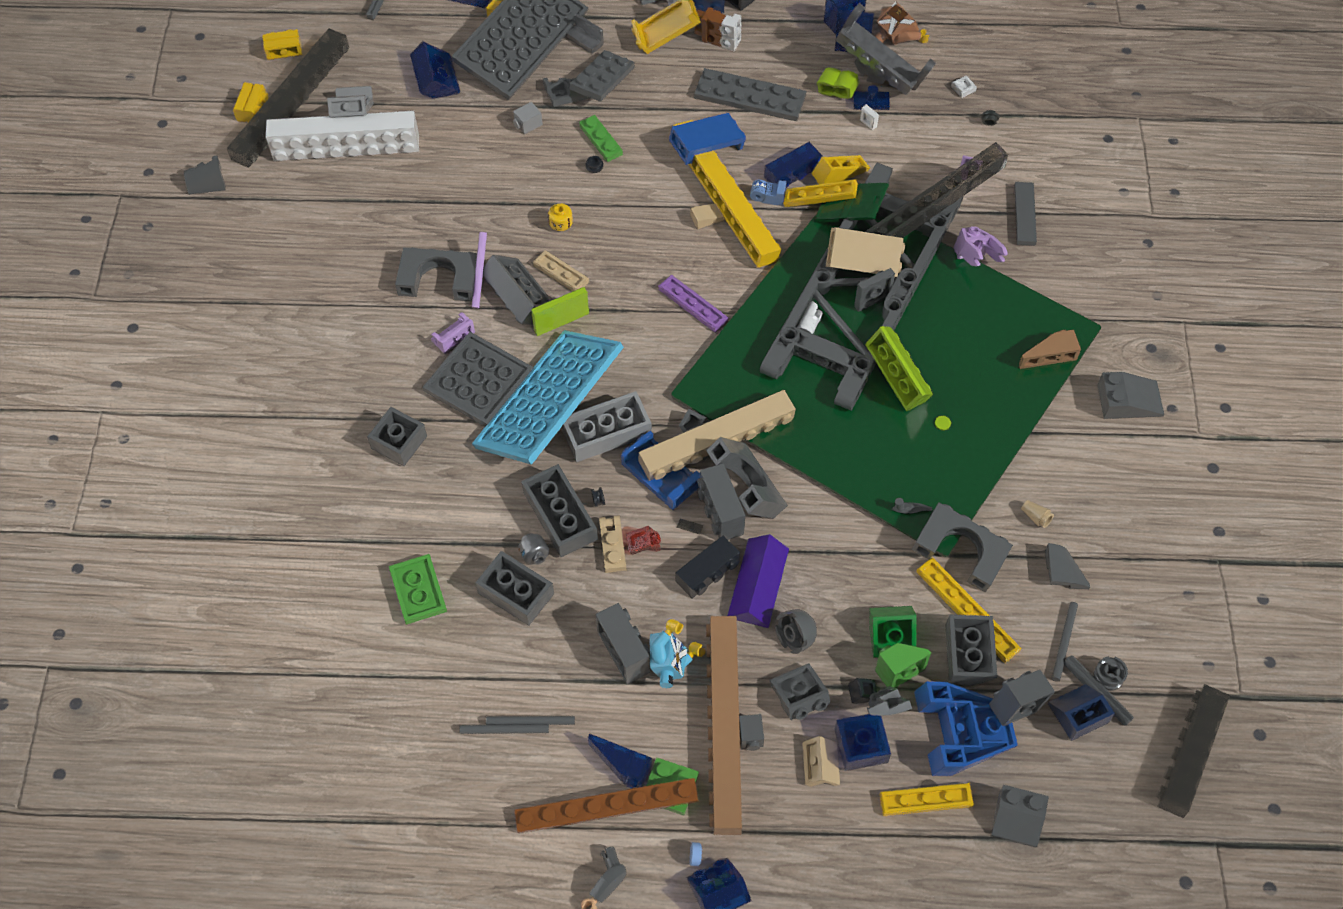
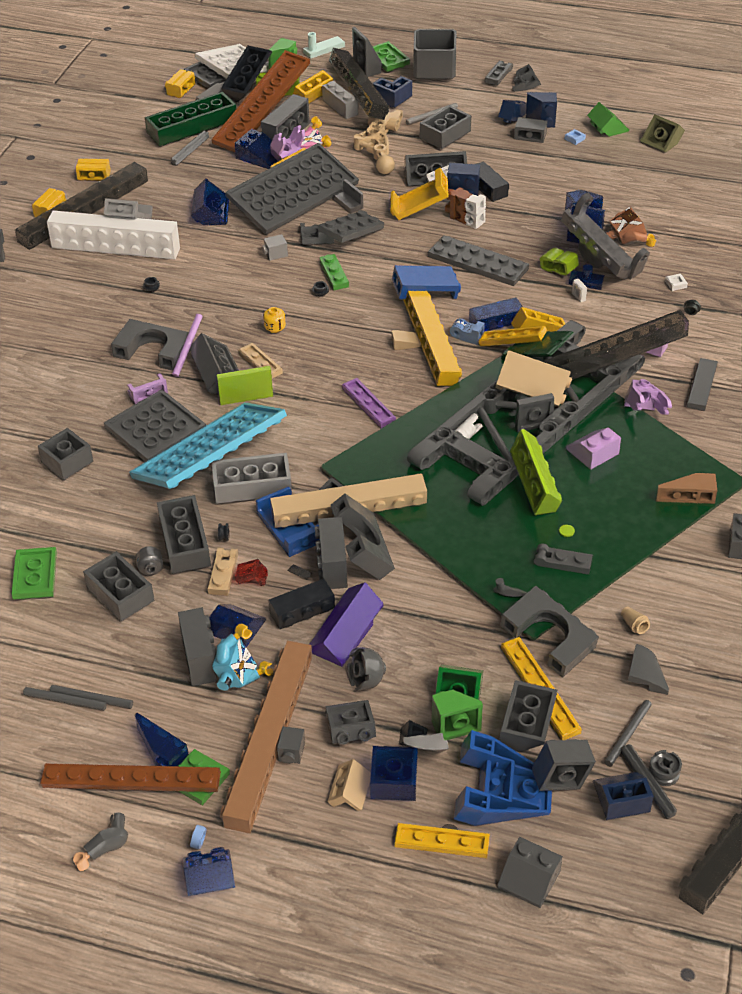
camera: 15 degrees right, 15 degrees down
none -> black plate [143,277,160,292]
none -> clear blue slope [209,604,266,648]
none -> dark grey plate [534,544,593,574]
none -> lavender slope [566,427,621,469]

